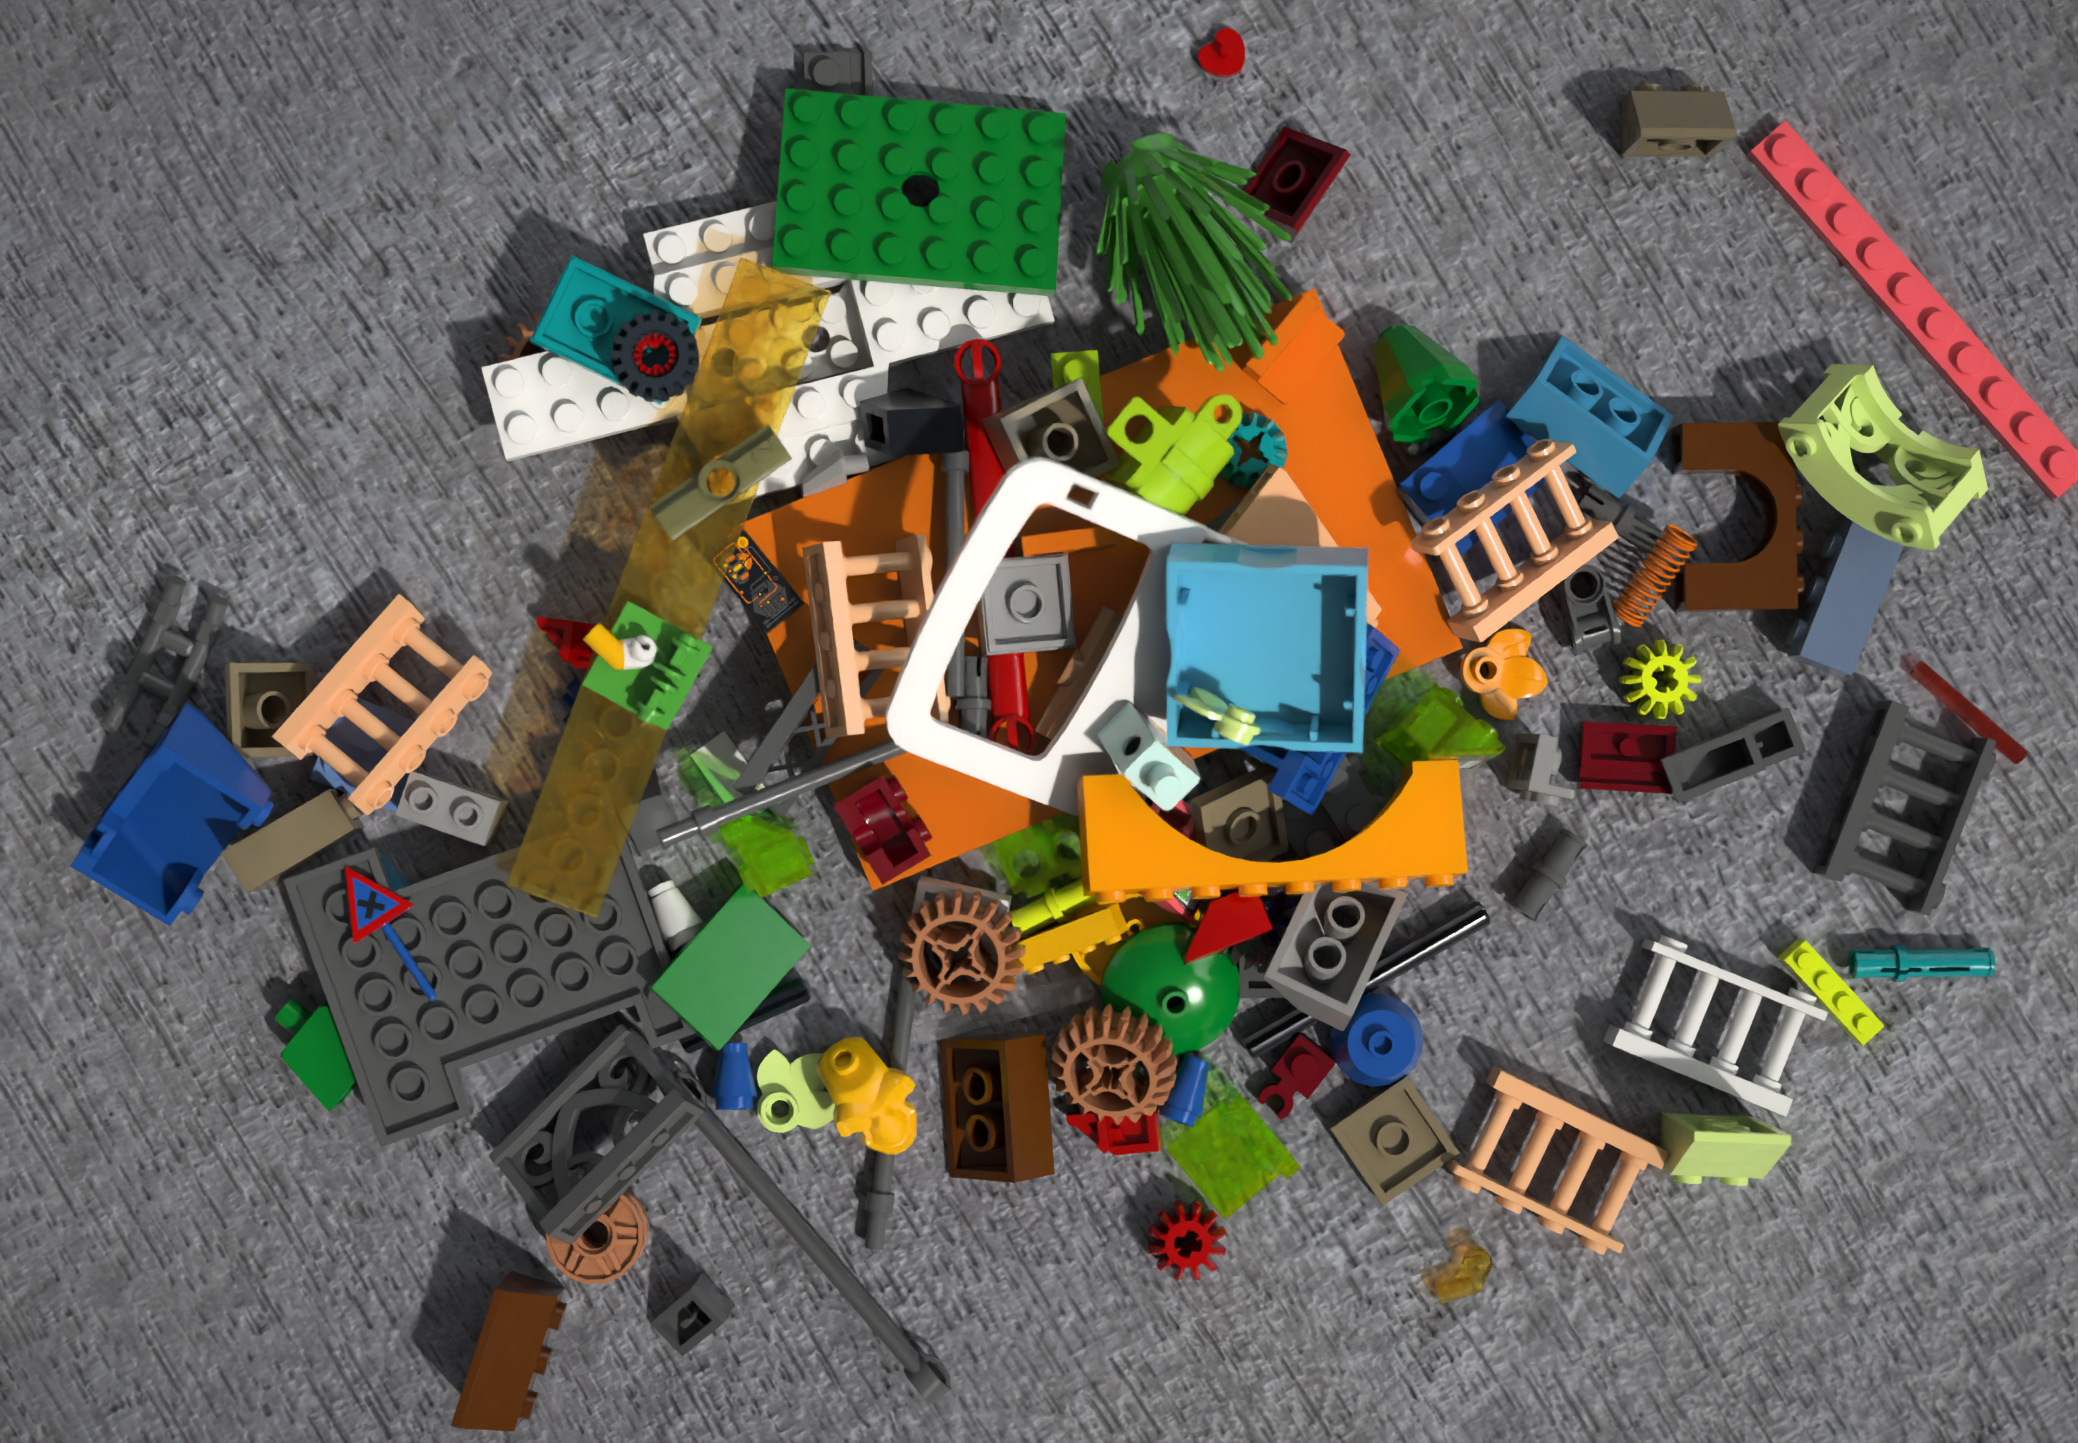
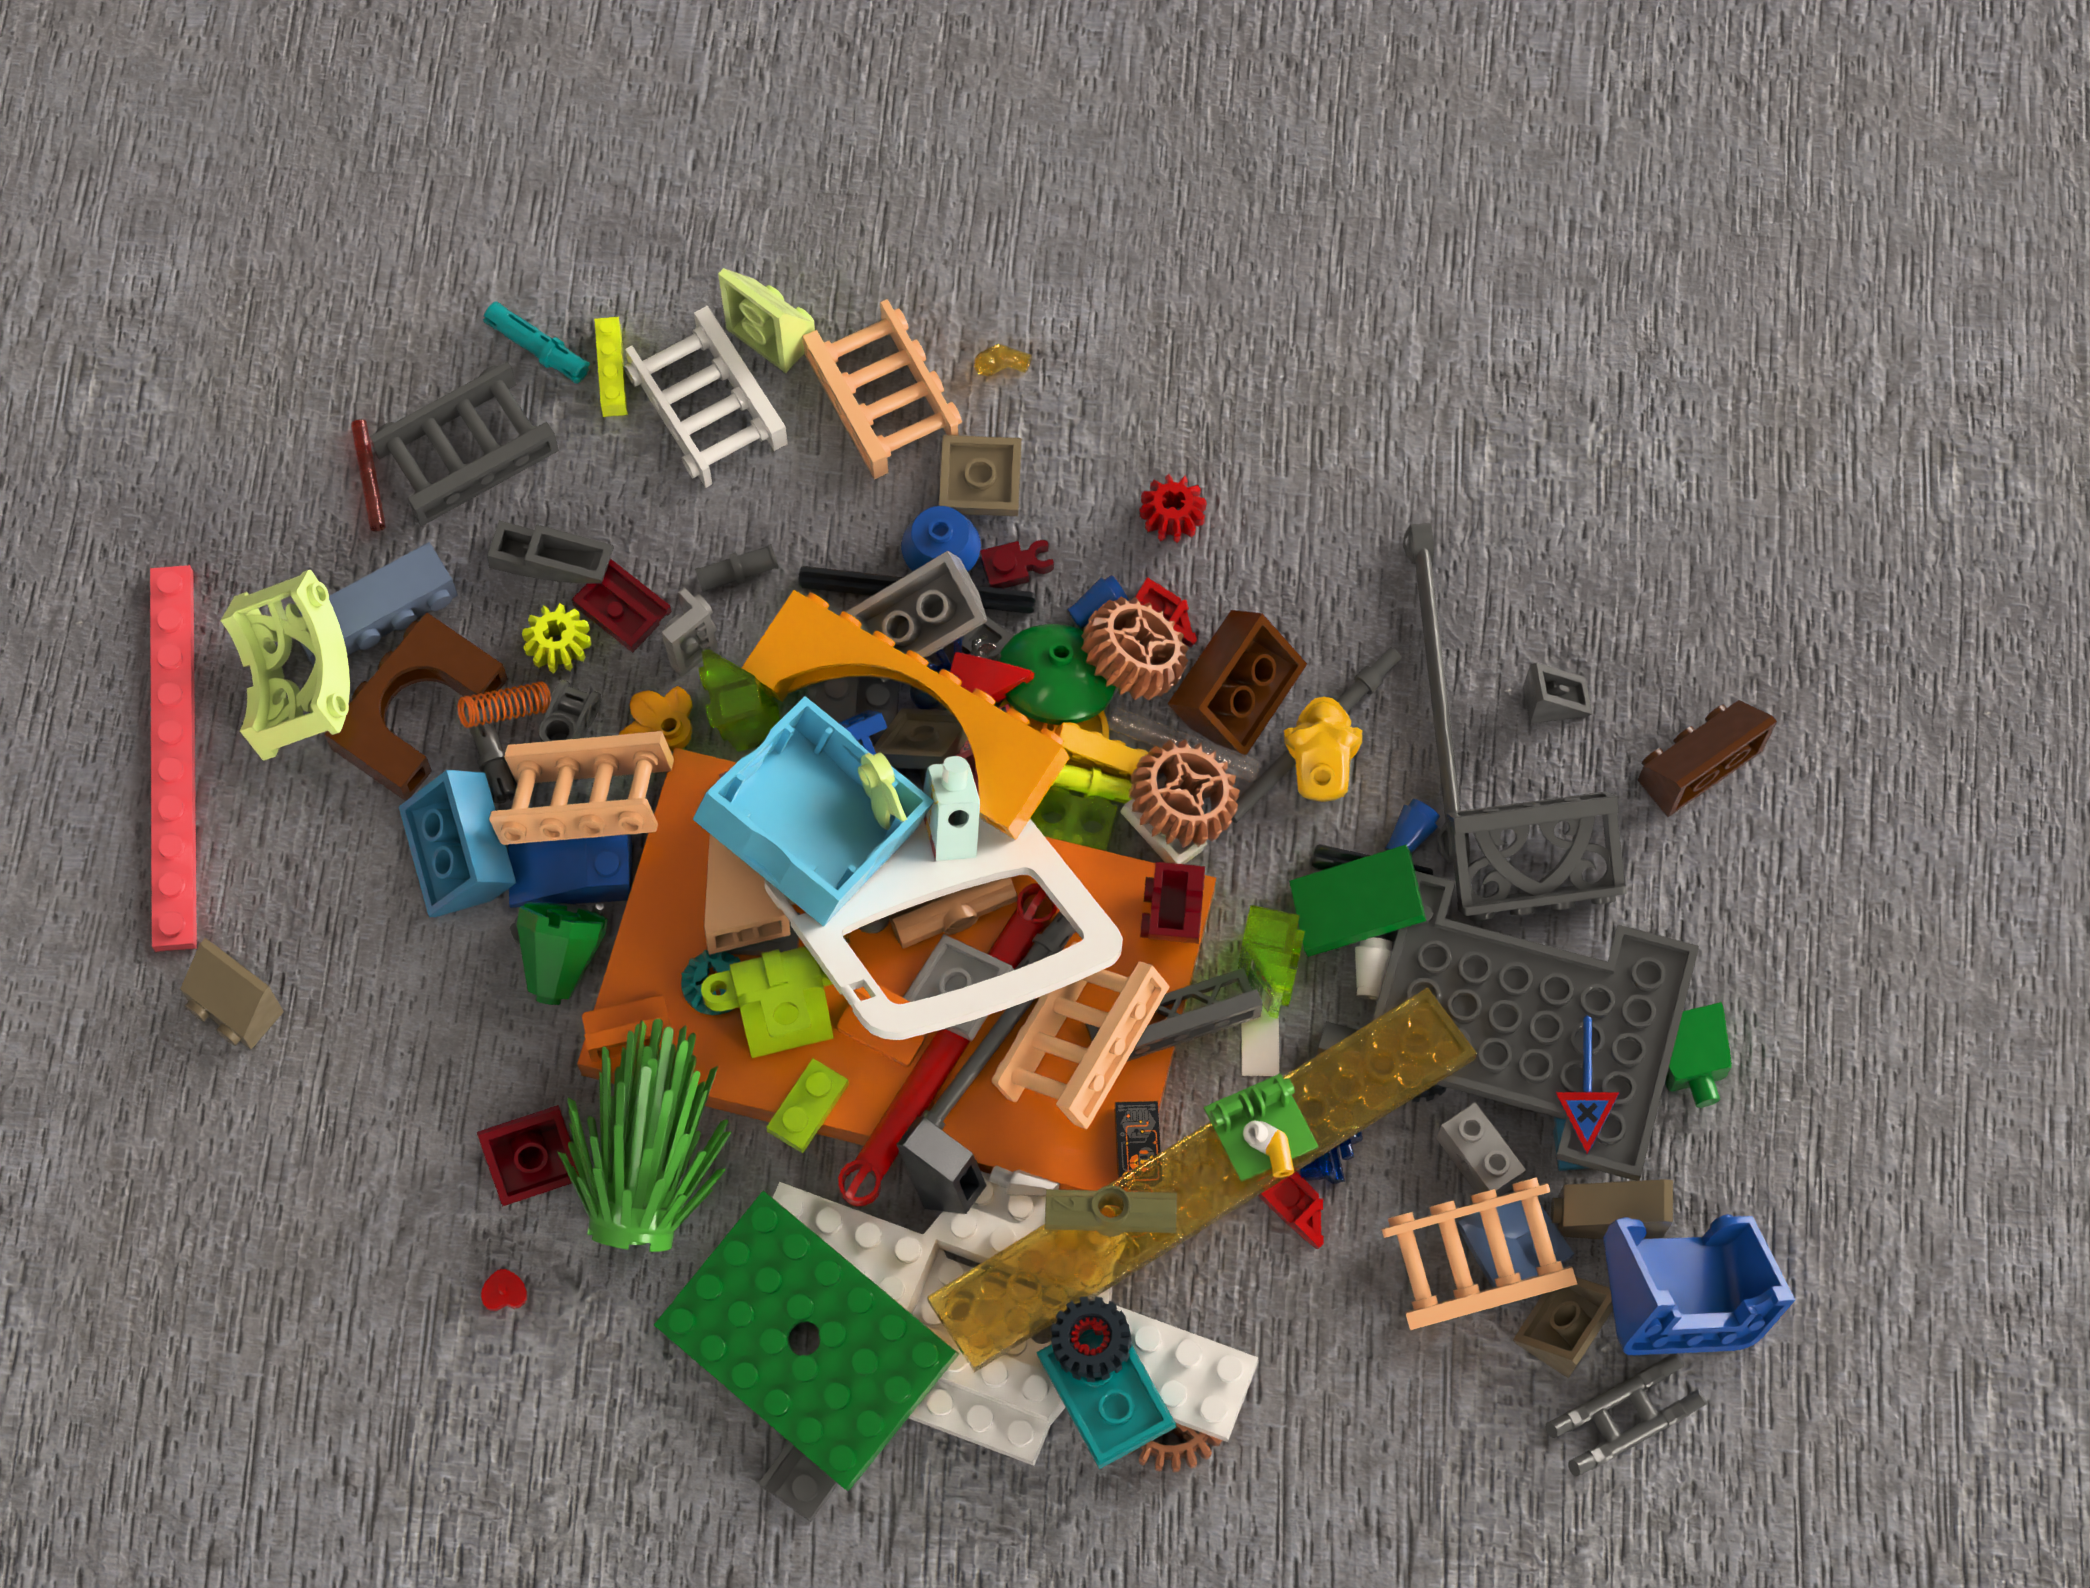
camera: 145 degrees left, 20 degrees down
nougat wheel [546,1189,649,1284] -> none
dark grey bar [656,738,908,848] -> none
yellowish green plate [757,1049,835,1133] -> none
dark tan slope [982,378,1121,506] -> none
clear neon green bracket [1167,1088,1301,1218] -> none

